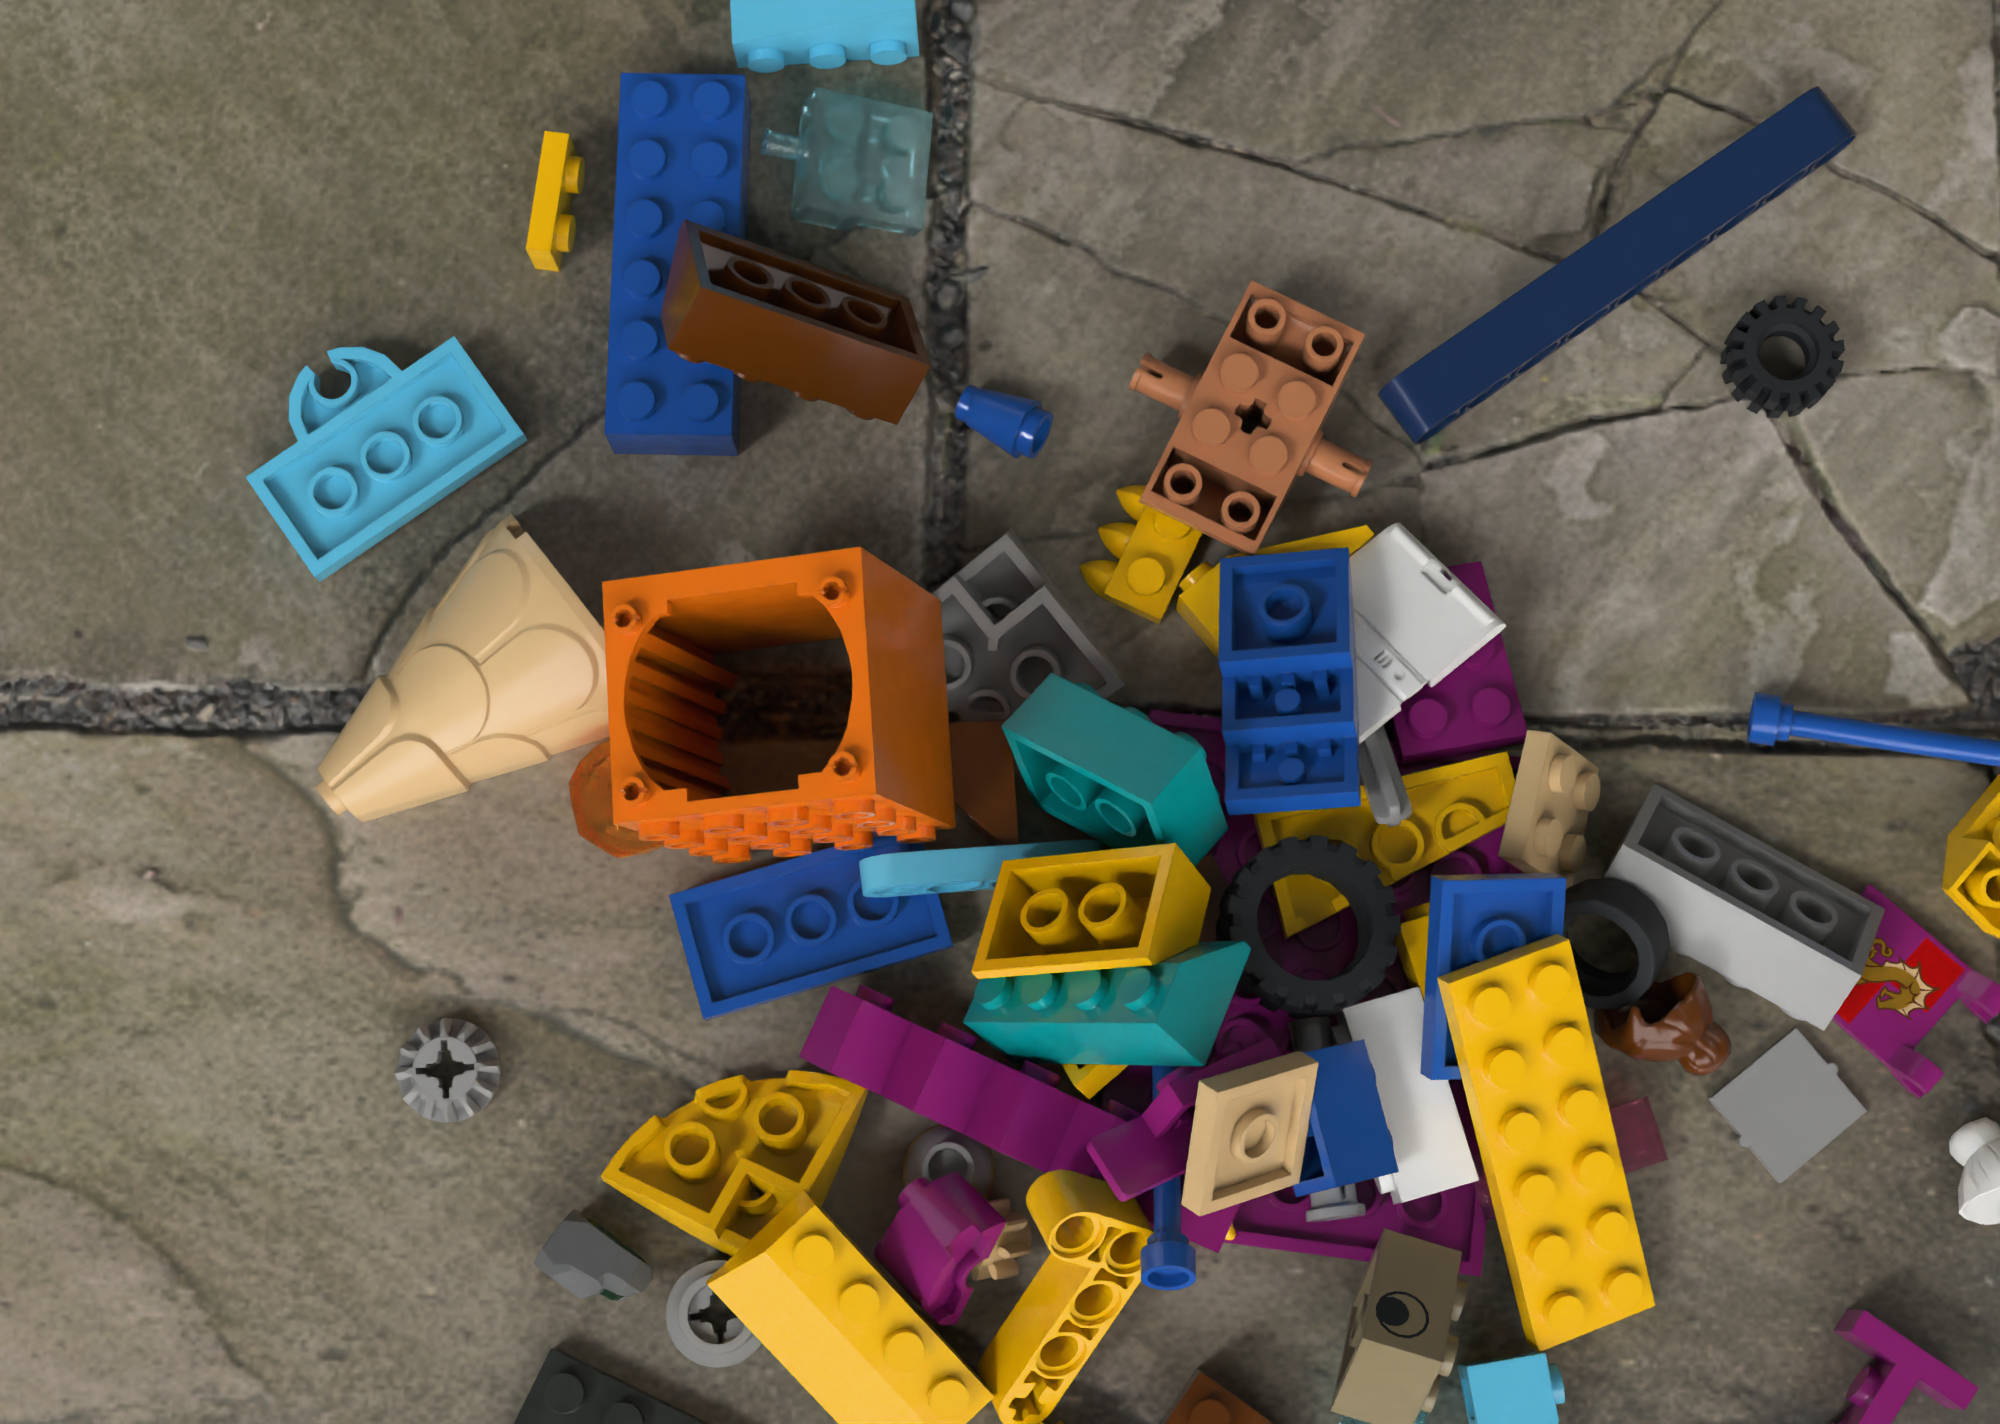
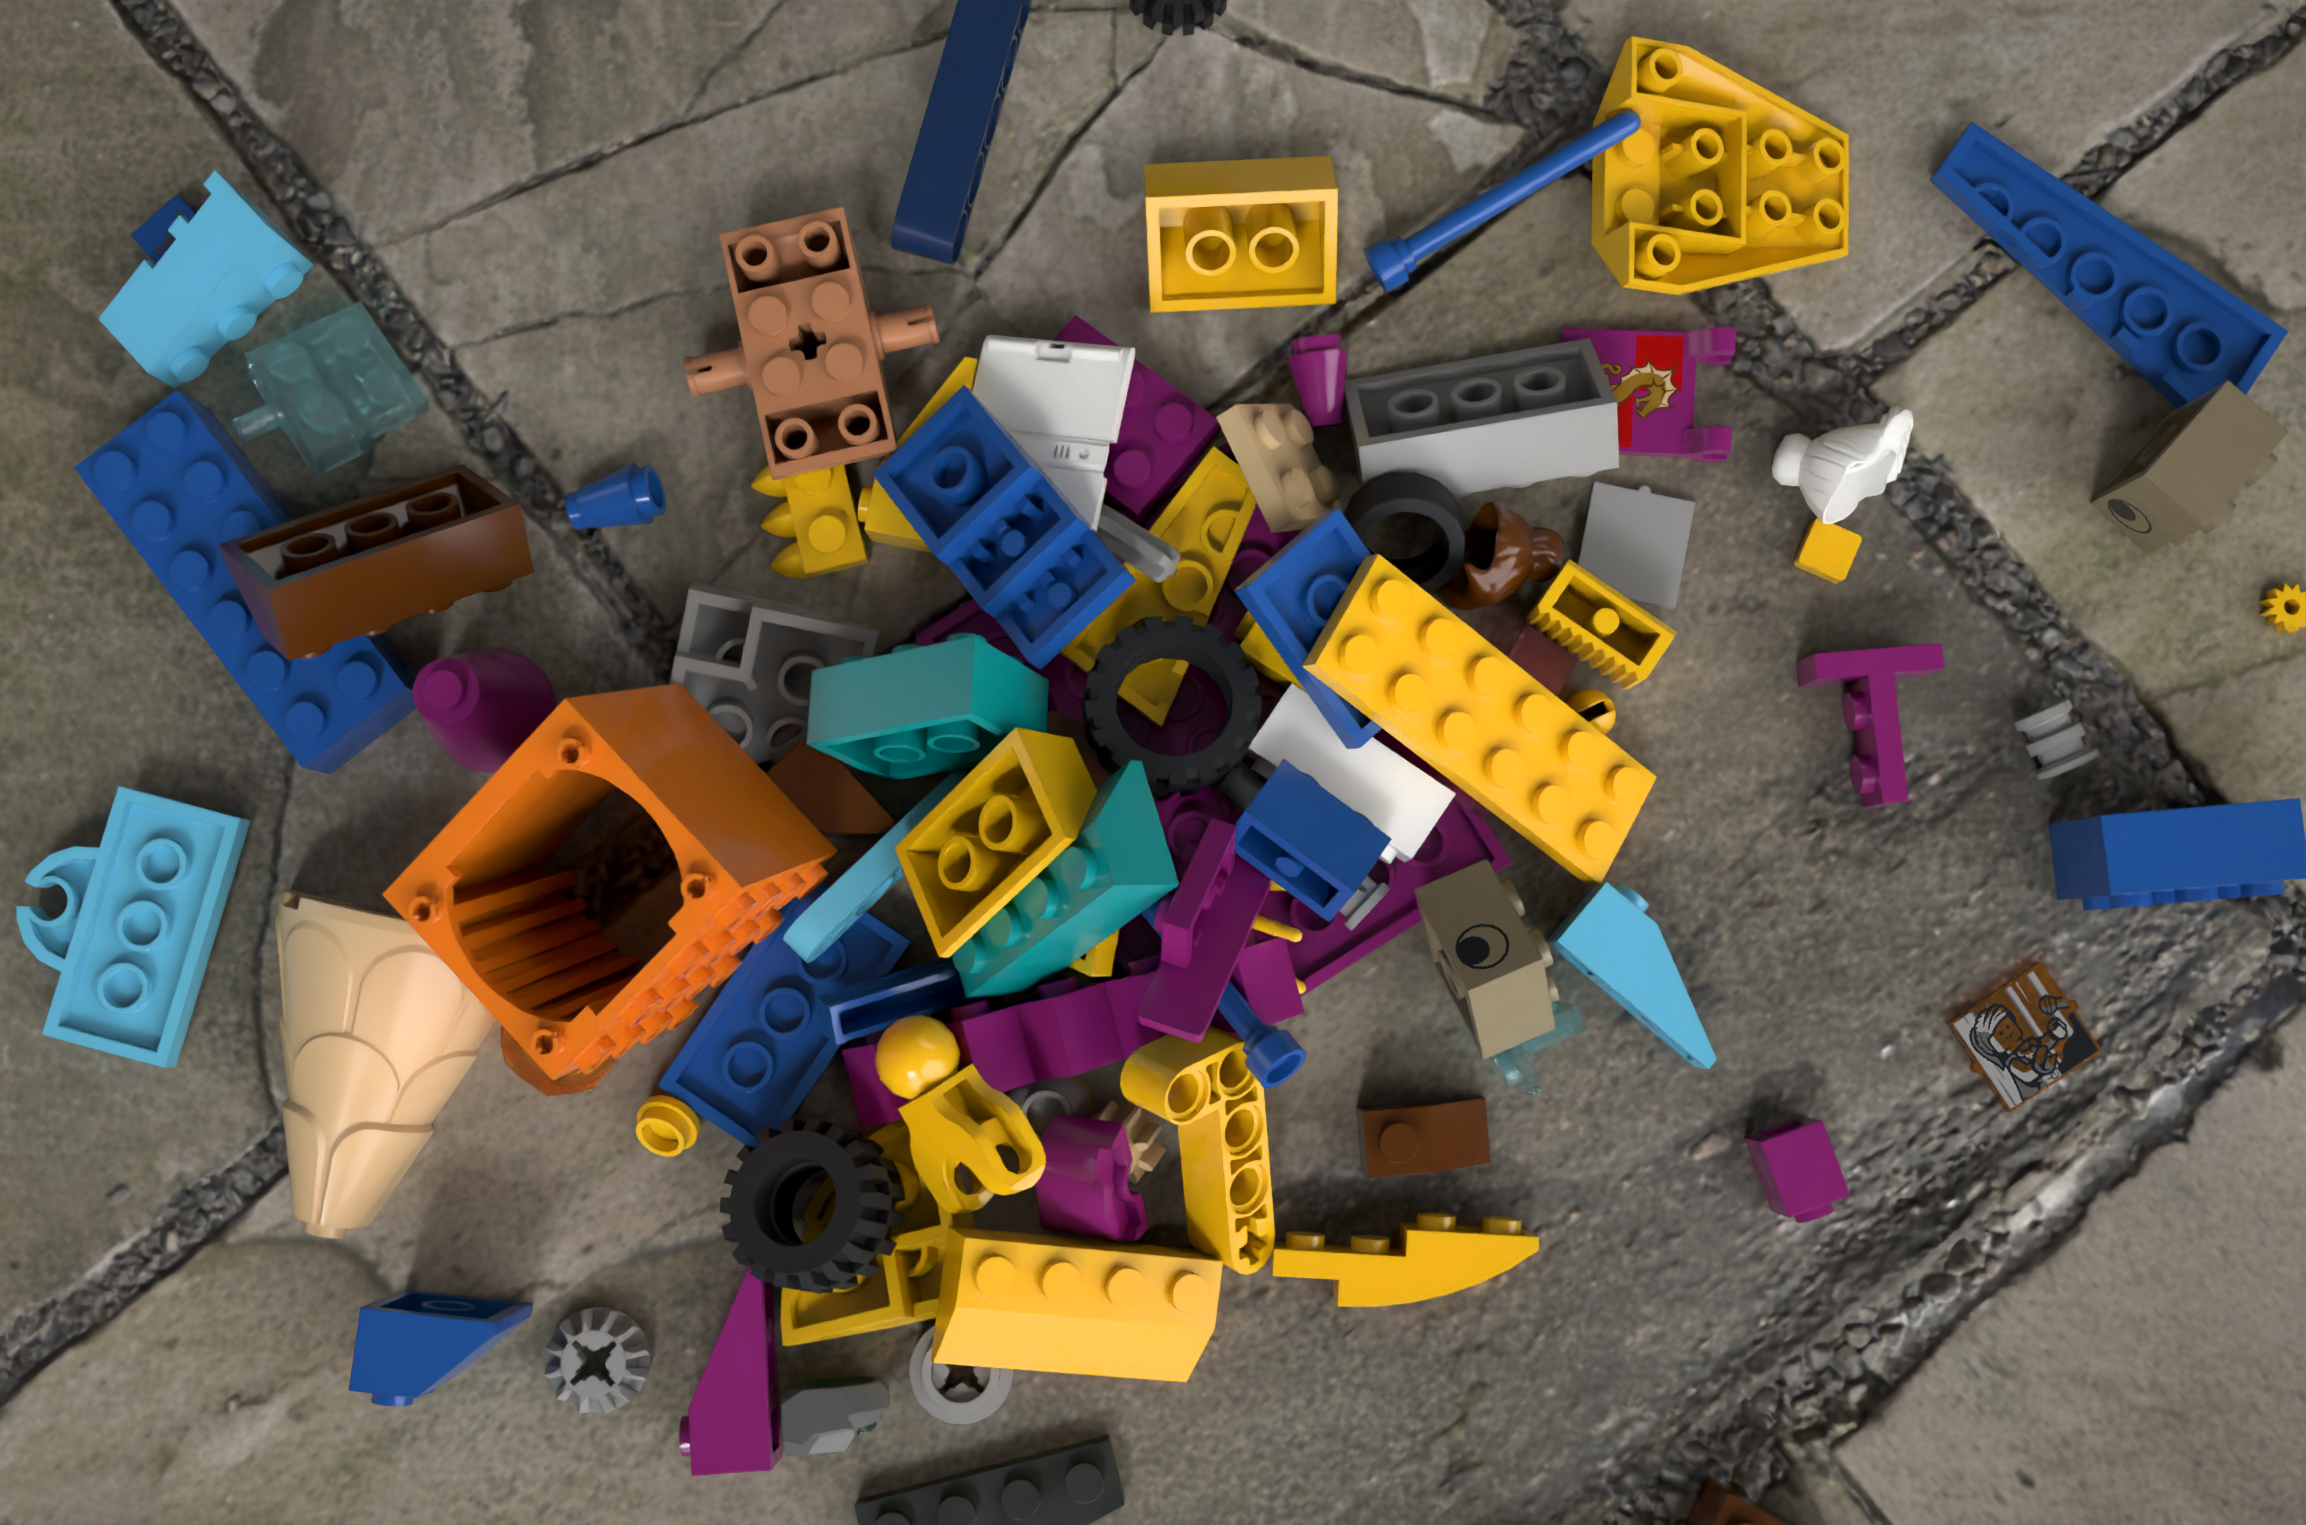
camera: 40 degrees left, 5 degrees up
yellow plate [526,131,585,272] -> none
tan plate [1181,1051,1319,1217] -> none
none -> blue slope [349,1289,533,1406]
none -> magenta cone [413,647,556,773]
none -> yellow plate [636,1095,701,1157]
none -> magenta slope [679,1267,782,1476]
none -> black tyre [720,1118,905,1294]
none -> blue piece [816,955,987,1045]
none -> yellow piece [875,1015,1046,1215]
none -> yellow slope [1144,156,1338,313]
none -> magenta cone [1286,334,1349,429]
none -> yellow brick [1525,559,1677,690]
none -> yellow hinge [1566,689,1616,735]
none -> yellow piece [1794,518,1862,584]

